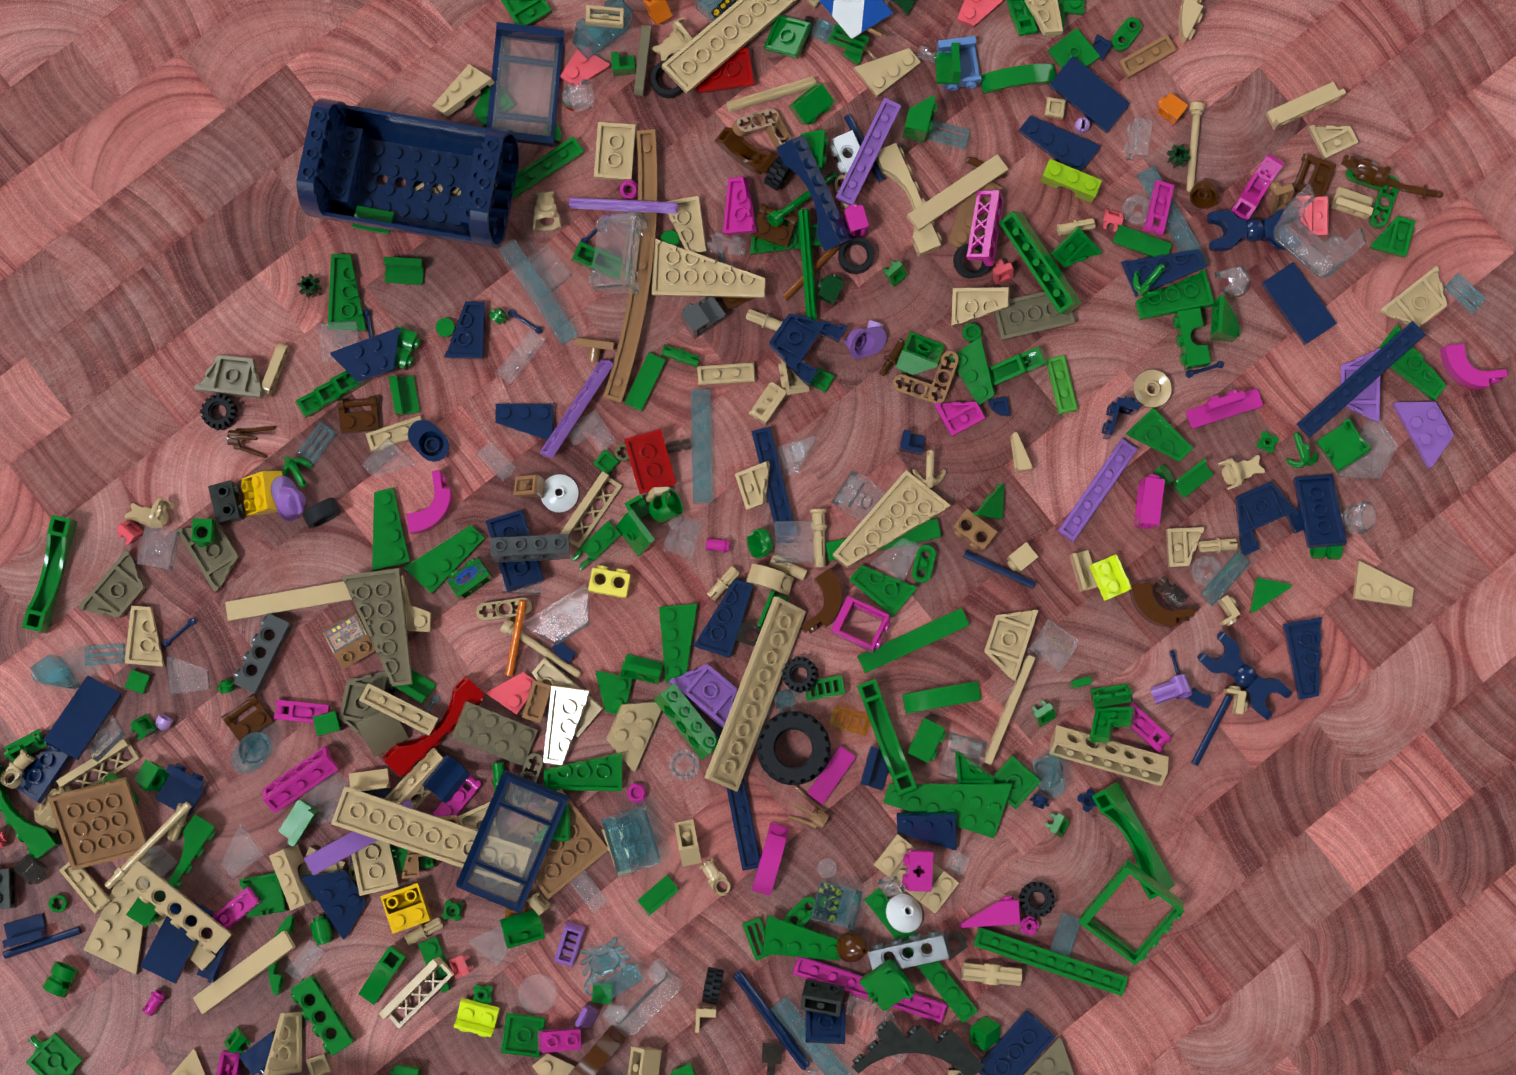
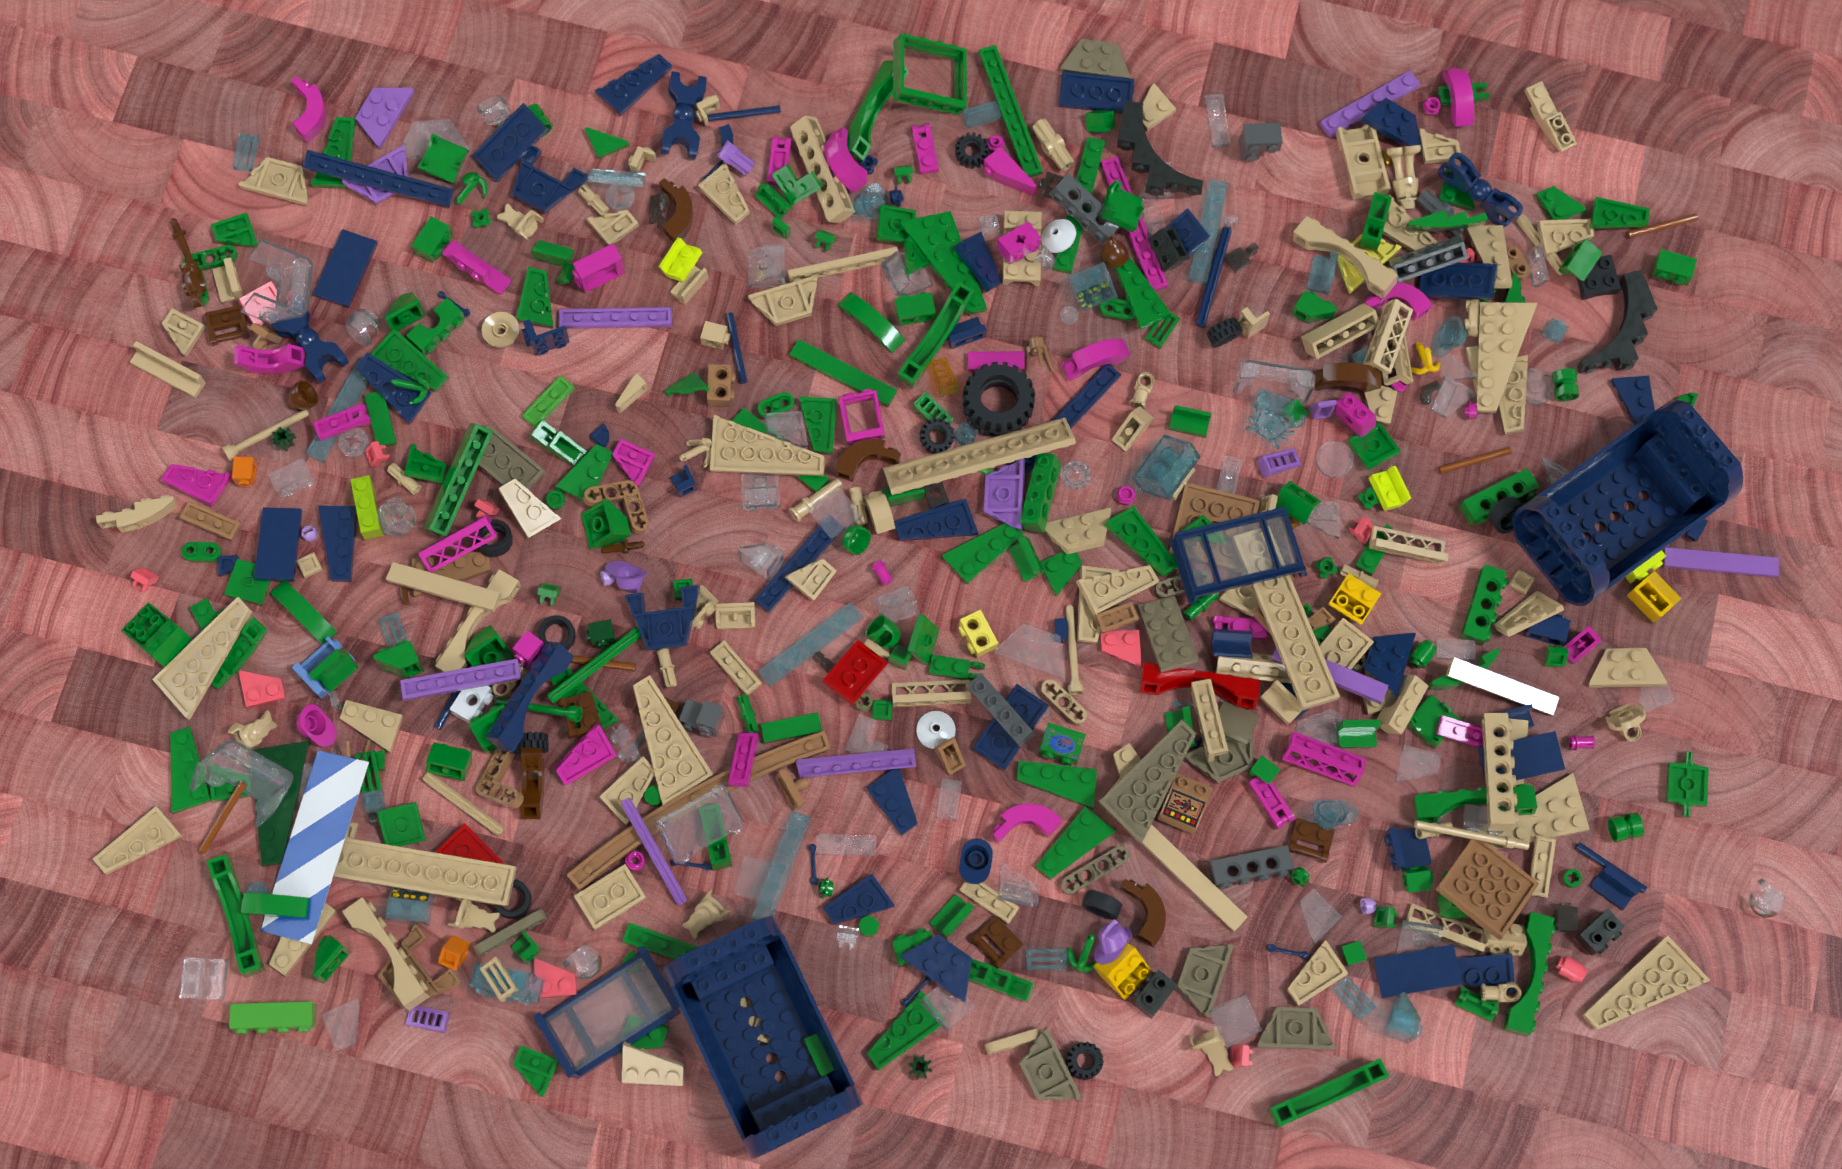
camera: 125 degrees left, 10 degrees down
green brick [191,518,216,547] -> none
reddish brown plant [227,426,276,458] -> none
green slope [358,944,409,1005] -> none
green panel [383,257,425,285] -> none
orange bar [505,600,527,676] -> none
tan axle [706,566,739,602] -> none
tan wing [1353,561,1414,607] -> none
none -> dark pink wing [161,464,232,507]
none -> dark pink piece [296,704,337,747]
none -> clear plate [377,498,416,536]
none -> green brick [411,216,453,263]
none -> green slope [464,625,515,667]
none -> tan wing [698,162,750,225]
none -> dark pink tile [728,733,759,787]
none -> dark pink arch [824,126,867,193]
none -> clear tile [836,925,859,950]
none -> dark pink plate [911,123,939,175]
none -> dark tan beam [1061,846,1129,895]
none -> reddish brown arch [1120,879,1166,947]
none -> tan tile [1605,703,1646,742]

